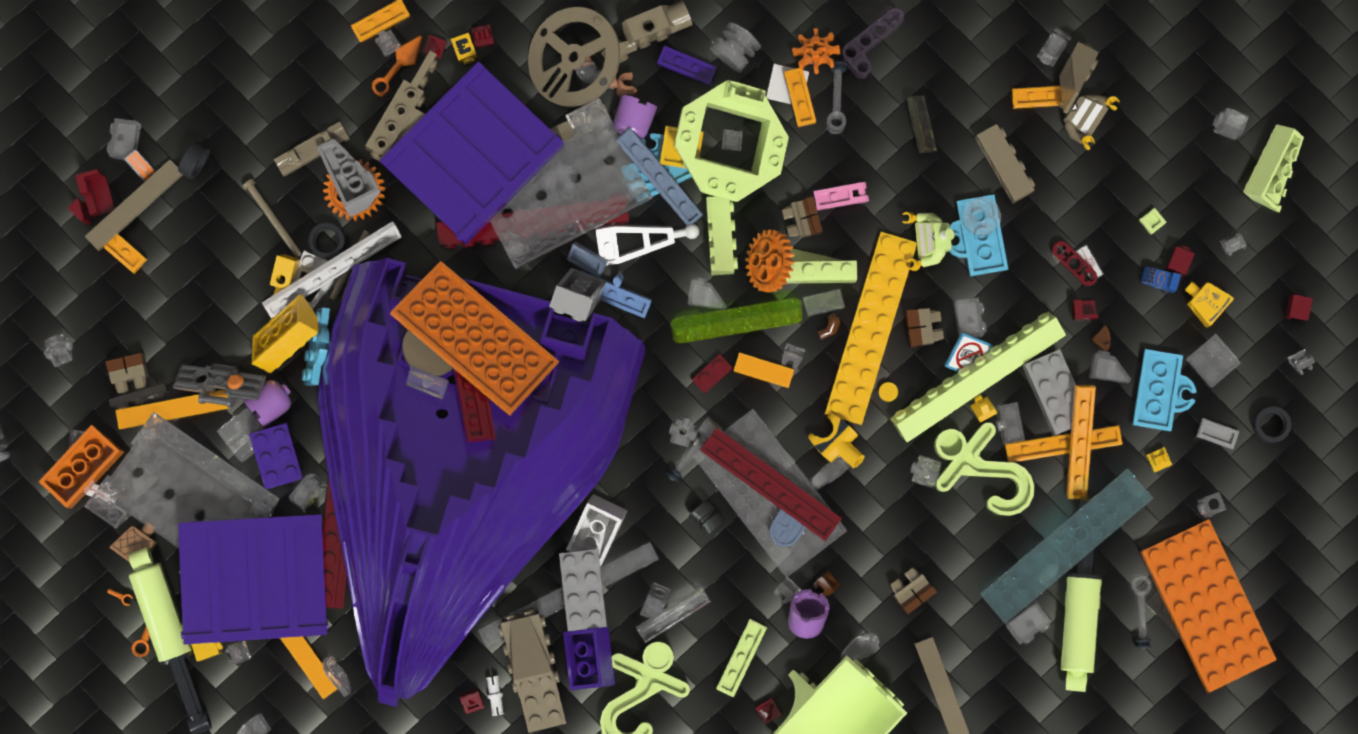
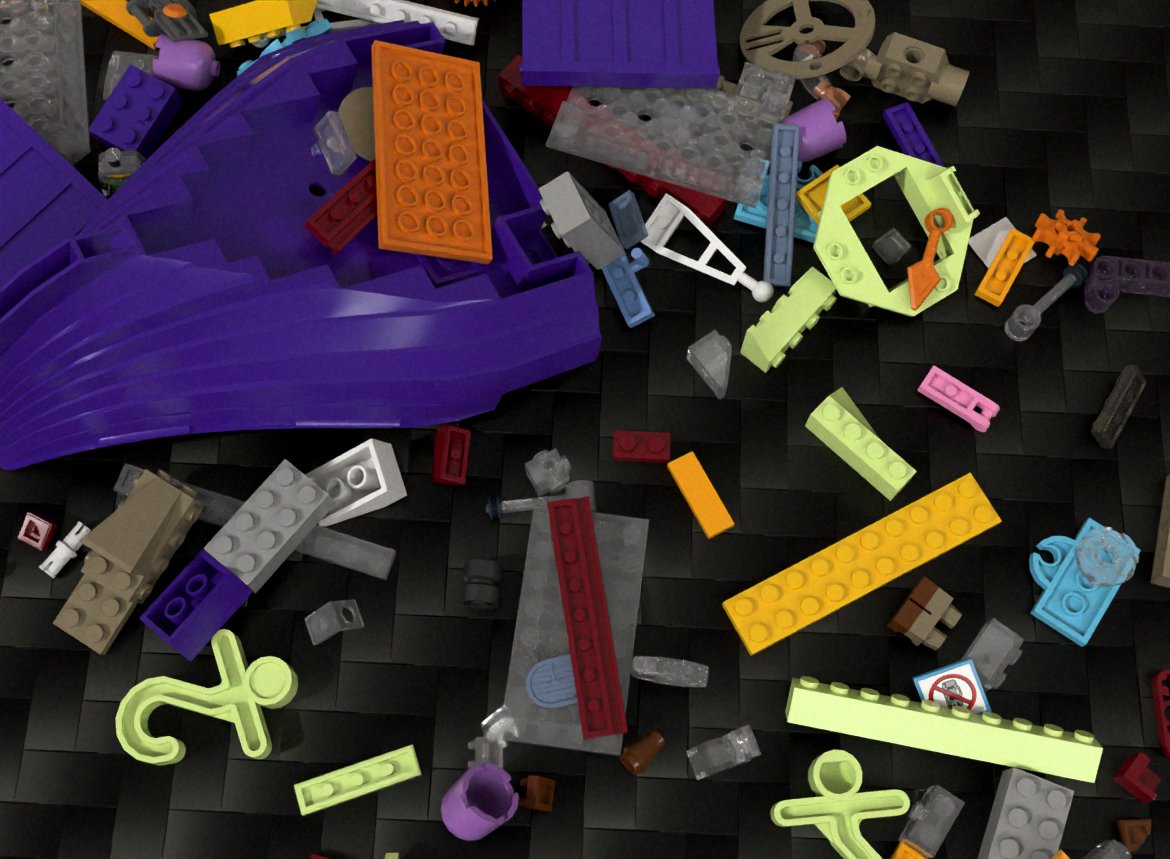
camera: 40 degrees right, 15 degrees down
clear tile [636,587,711,643] -> none
clear neon green beam [671,298,803,343] -> none
clear wheel [710,22,761,73] -> none
orange gear [745,230,795,292] -> none
dark tan hips [781,196,822,238] -> none
clear tile [782,343,805,369] -> none
clear slope [803,289,845,317] -> none
yellow connector [808,413,865,468] -> none
reddish brown arm [817,314,840,340] -> none
yellow tile [878,382,898,402] -> none
yellowish green torso [902,212,954,271] -> none
clear brick [910,455,942,488] -> none
yellow tile [970,395,997,422] -> none
none -> dark red slope [431,424,471,485]
none -> clear tile [481,704,520,748]
none -> reddish brown cone [620,730,665,775]
none -> clear brick [686,725,761,781]
none -> orange piece [907,208,954,311]

